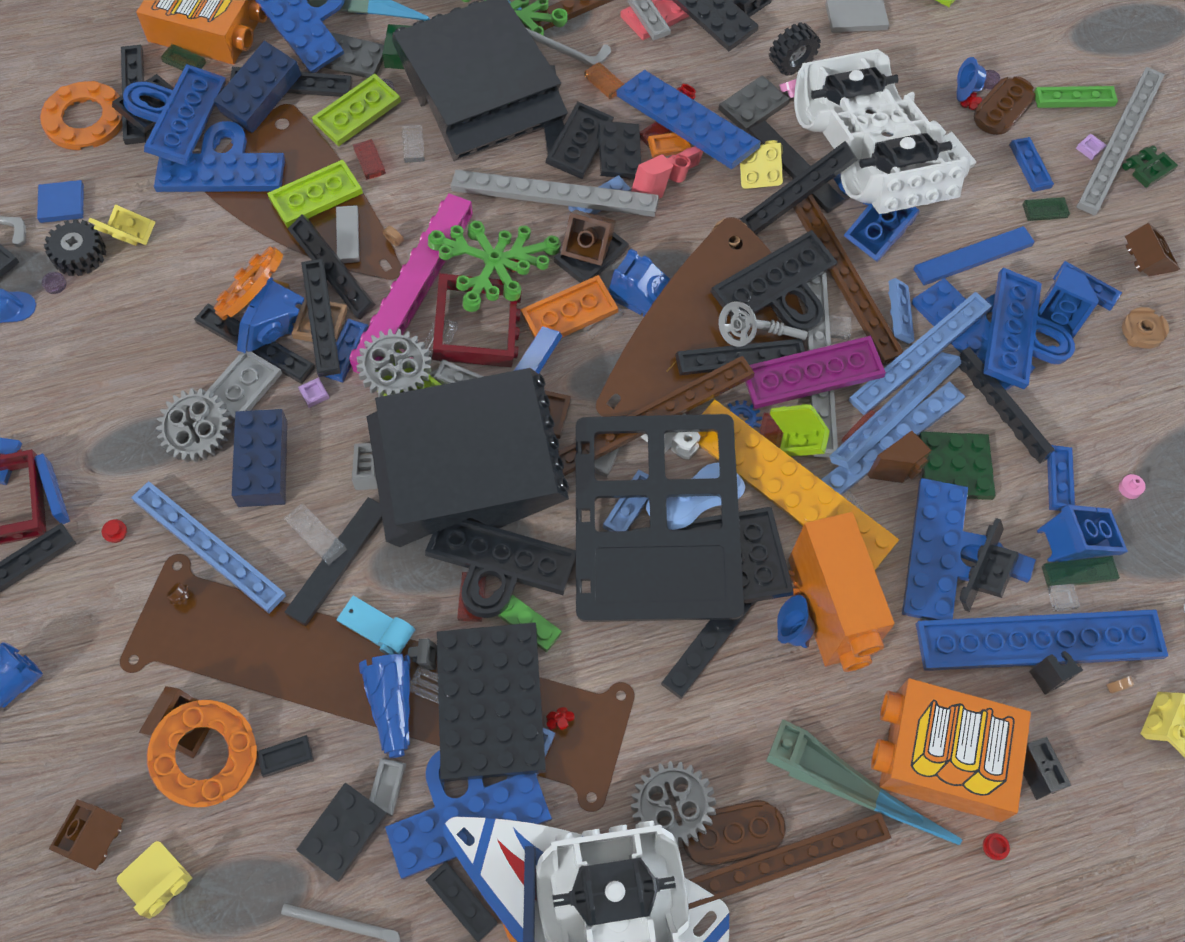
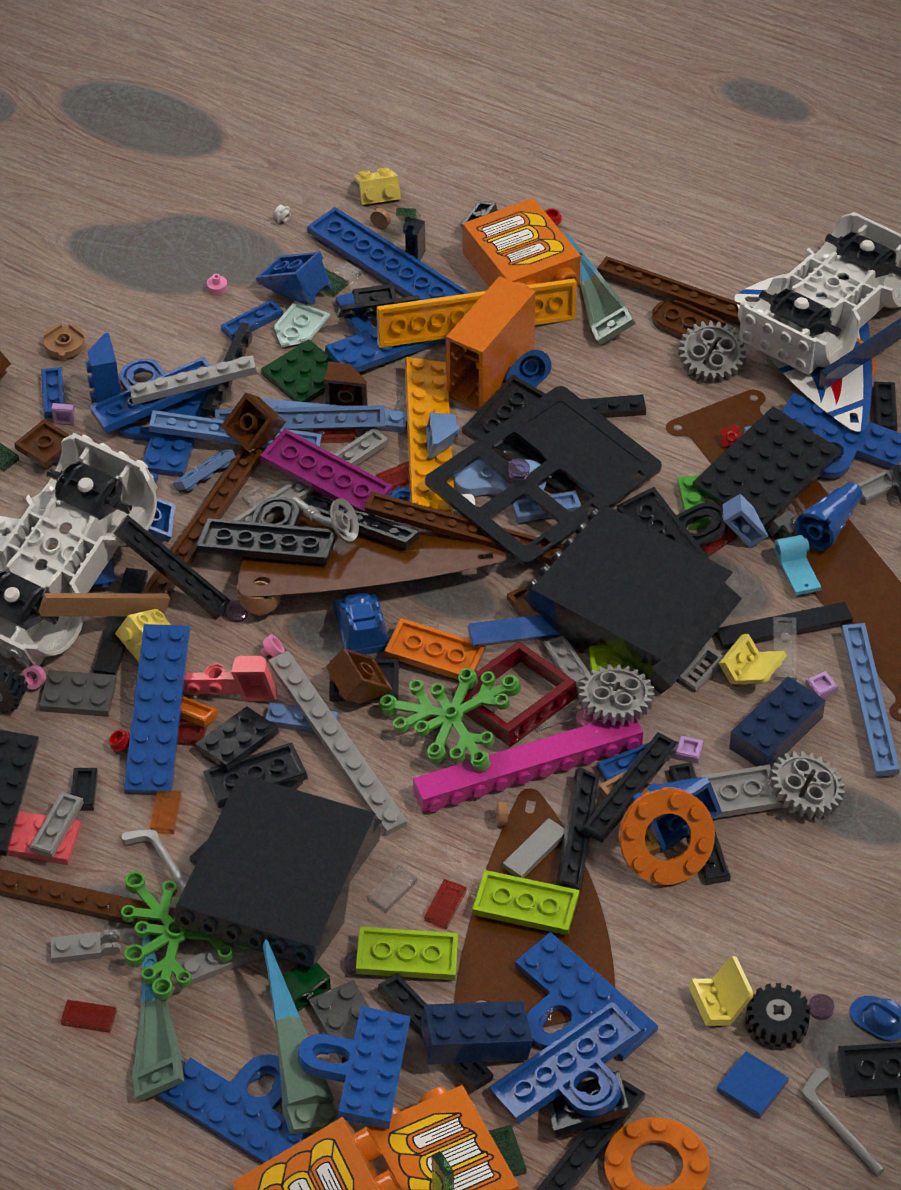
camera: 130 degrees left, 15 degrees down
lime bracket [770,404,830,457] -> none
none -> reddish brown plate [14,419,70,468]
none -> medium nougat tile [38,593,170,616]
none -> lavender tile [51,403,76,425]
none -> black tile [71,768,98,811]
none -> light grey plate [130,355,257,405]
none -> reddish brown slope [221,392,286,452]
none -> bright pink tile [260,634,285,657]
none -> light aqua tile [274,301,330,347]
none -> light orange plate [377,279,576,348]
none -> clear green tile [396,208,421,221]
none -> medium blue slope [426,412,459,459]
none -> clear purple tile [508,459,530,480]
none -> light yellow bracket [719,634,787,685]
none -> medium blue slope [723,494,768,547]
none -> lavender tile [806,671,838,698]

